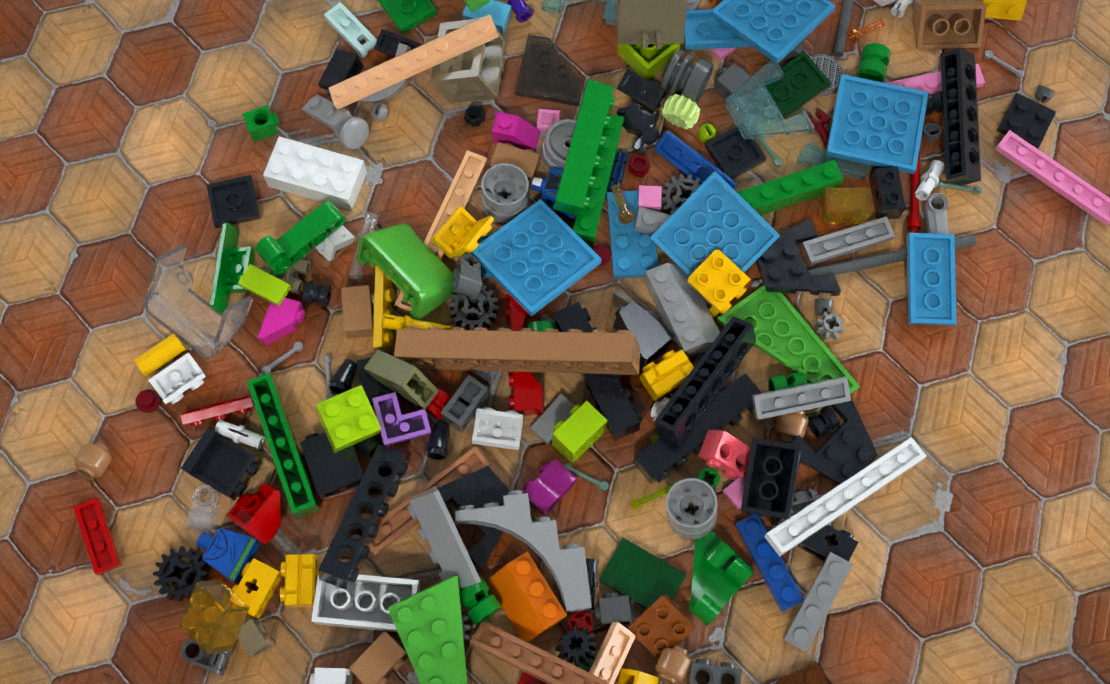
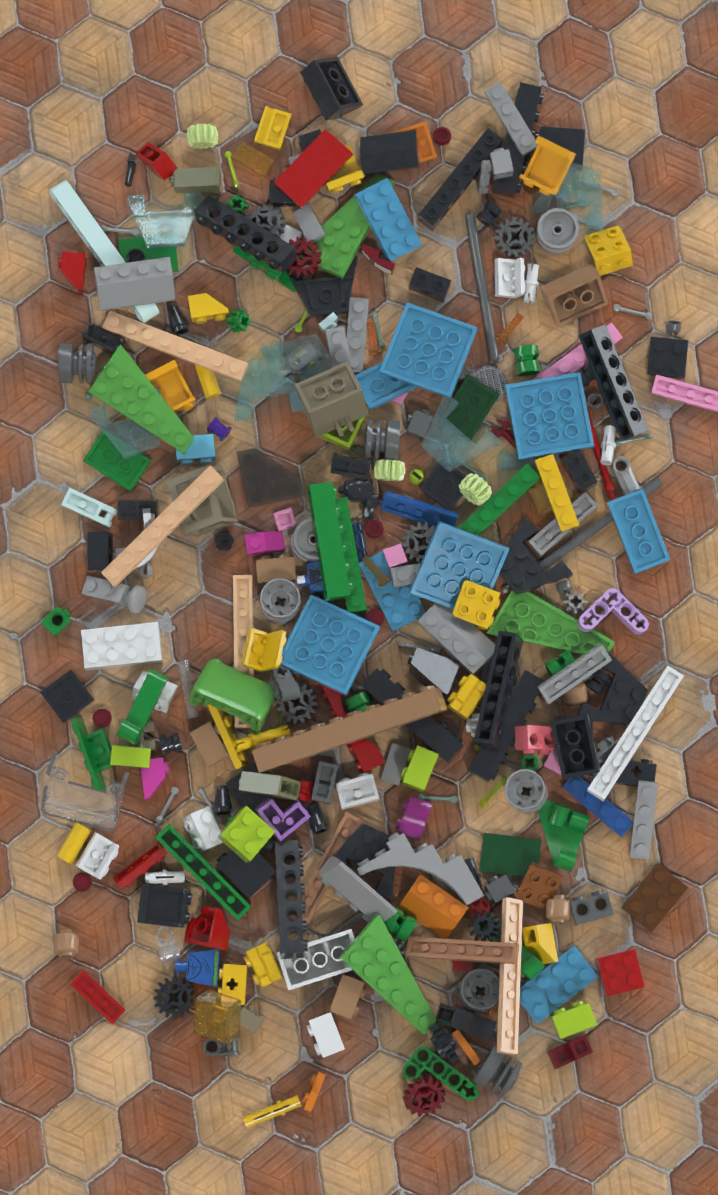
camera: 25 degrees left, 10 degrees up
none -> dark red plate [92,709,112,728]
none -> white bracket [183,806,223,853]
none -> yellowish green gear [459,473,492,506]
none -> yellow plate [534,454,579,532]
none -> lavender beam [577,588,649,635]

